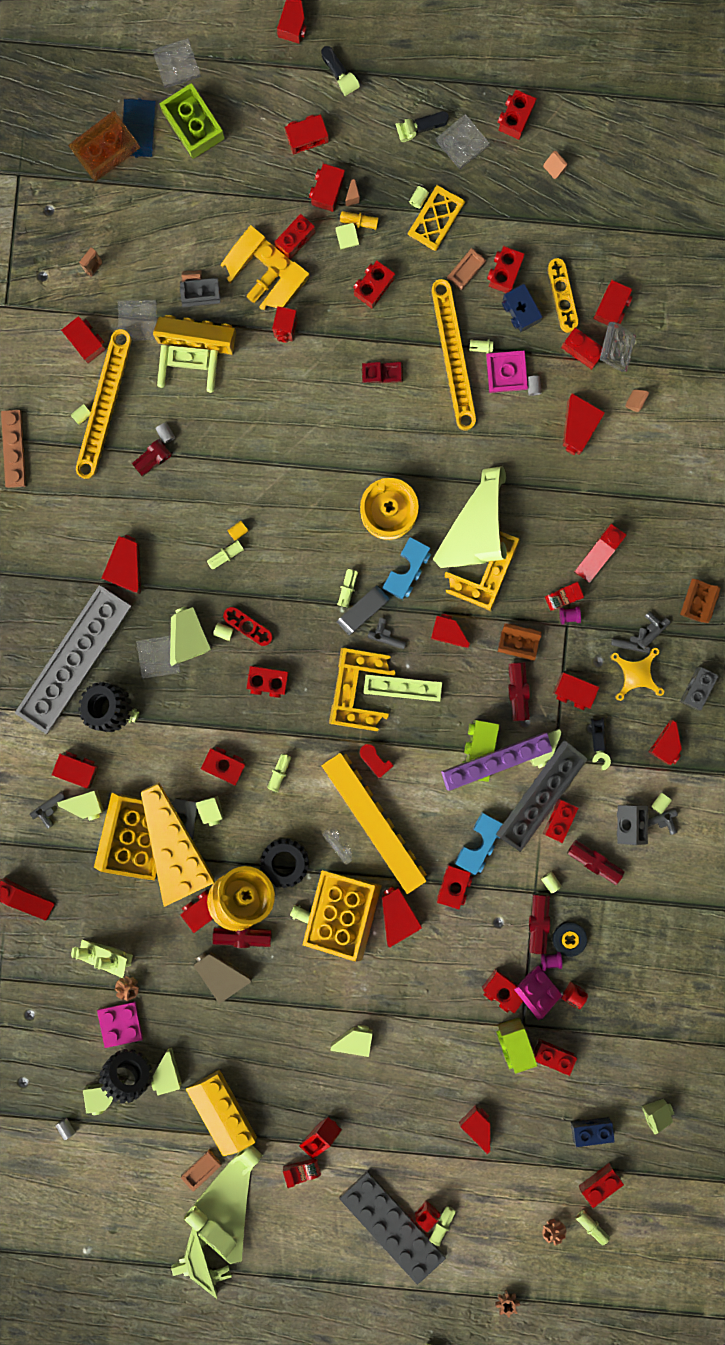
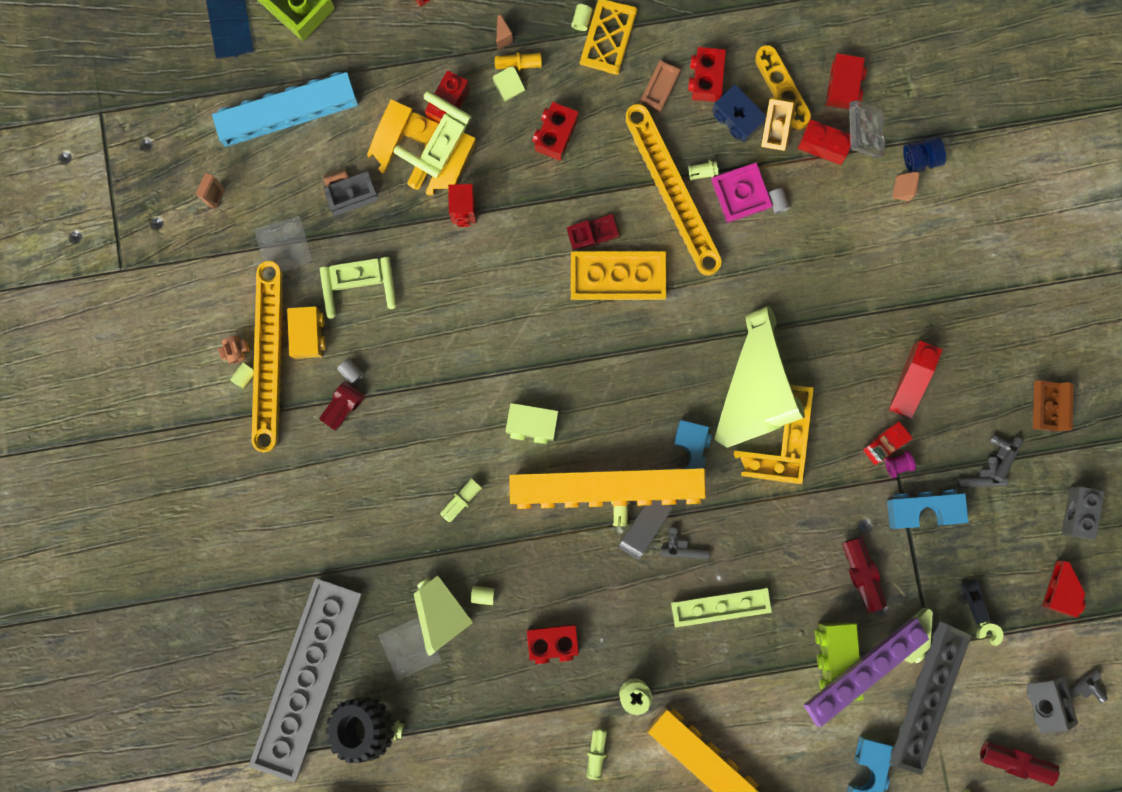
camera: 15 degrees left, 5 degrees down
nougat plate [1,410,26,488] -> none
red brick [61,316,105,364] -> none
clear orange brick [68,111,140,182] -> none
red slope [101,535,141,594] -> none
yellow slope [153,315,236,355] -> none
red brick [201,746,246,786] -> none
red beam [223,607,273,646] -> none
yellow hinge [227,520,248,541] -> none
red brick [309,163,345,212] -> none
yellow wedge [329,648,395,731] -> none
yellow piece [360,478,419,540] -> none
red leg [360,744,394,778] -> none
red slope [431,614,469,648] -> none
dark orange bracket [497,623,542,661] -> none
red brick [543,799,579,843] -> none
red brick [553,672,599,711] -> none
red slope [563,393,605,455] -> none
yellow piece [610,648,664,701] -> none
yellowish green hinge [651,793,672,814] -> none
none -> medium azure brick [212,72,359,147]
none -> nougat gear [218,336,250,364]
none -> yellow brick [287,306,326,359]
none -> yellowish green plate [394,91,472,179]
none -> yellowish green brick [506,403,558,445]
none -> yellow brick [509,469,707,509]
none -> yellow plate [571,251,666,300]
none -> yellowish green piece [619,678,652,715]
none -> yellow brick [761,97,796,151]
none -> dark azure arch [887,490,969,529]
none -> clear blue wheel [903,136,946,173]

